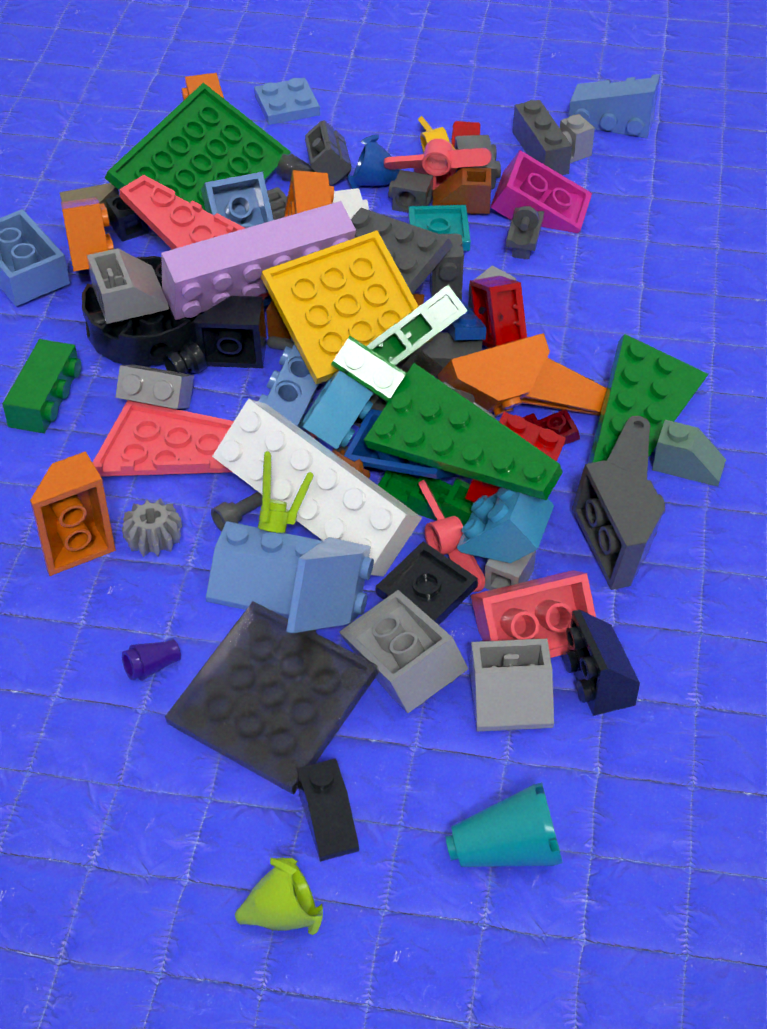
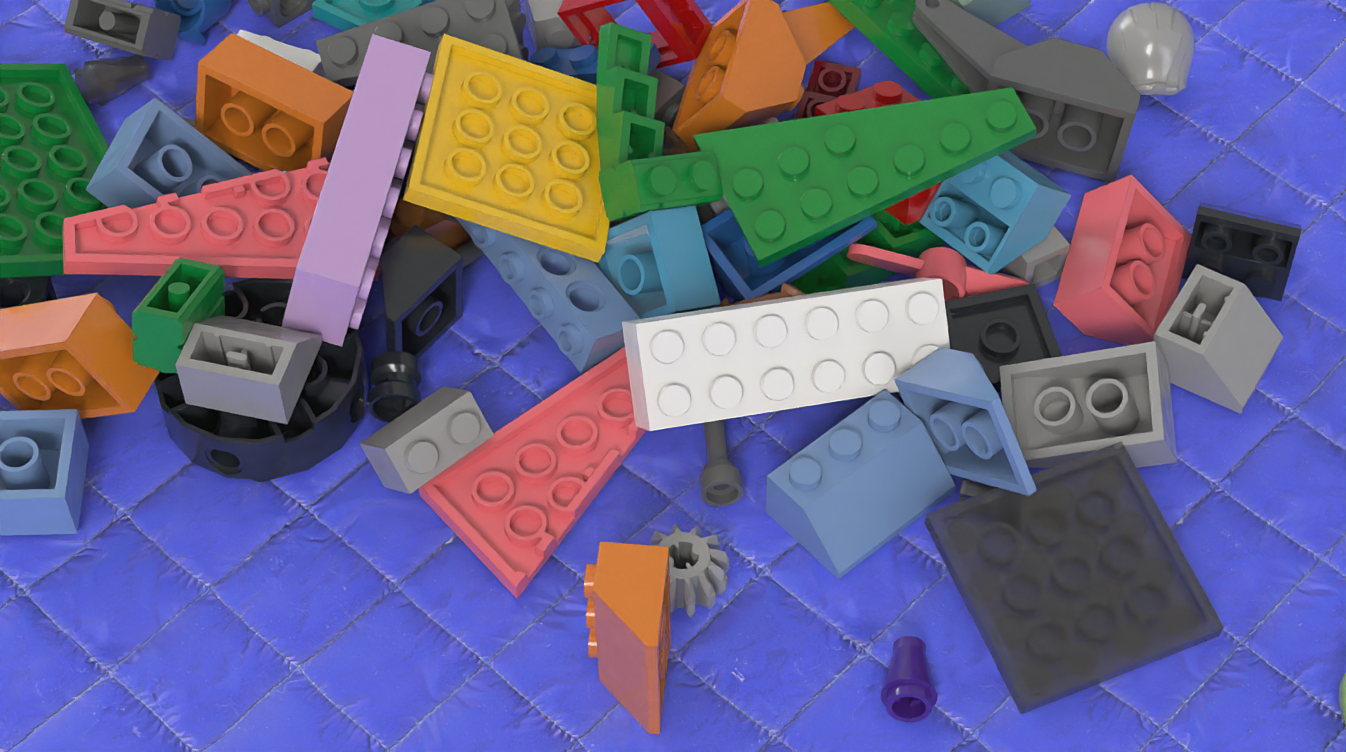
camera: 55 degrees left, 5 degrees up
green brick [2,339,81,434] -> none
lime plant [258,451,314,533] -> none
black slope [297,758,359,862] -> none
none -> green brick [132,257,225,374]
none -> light grey hair [1106,2,1195,95]

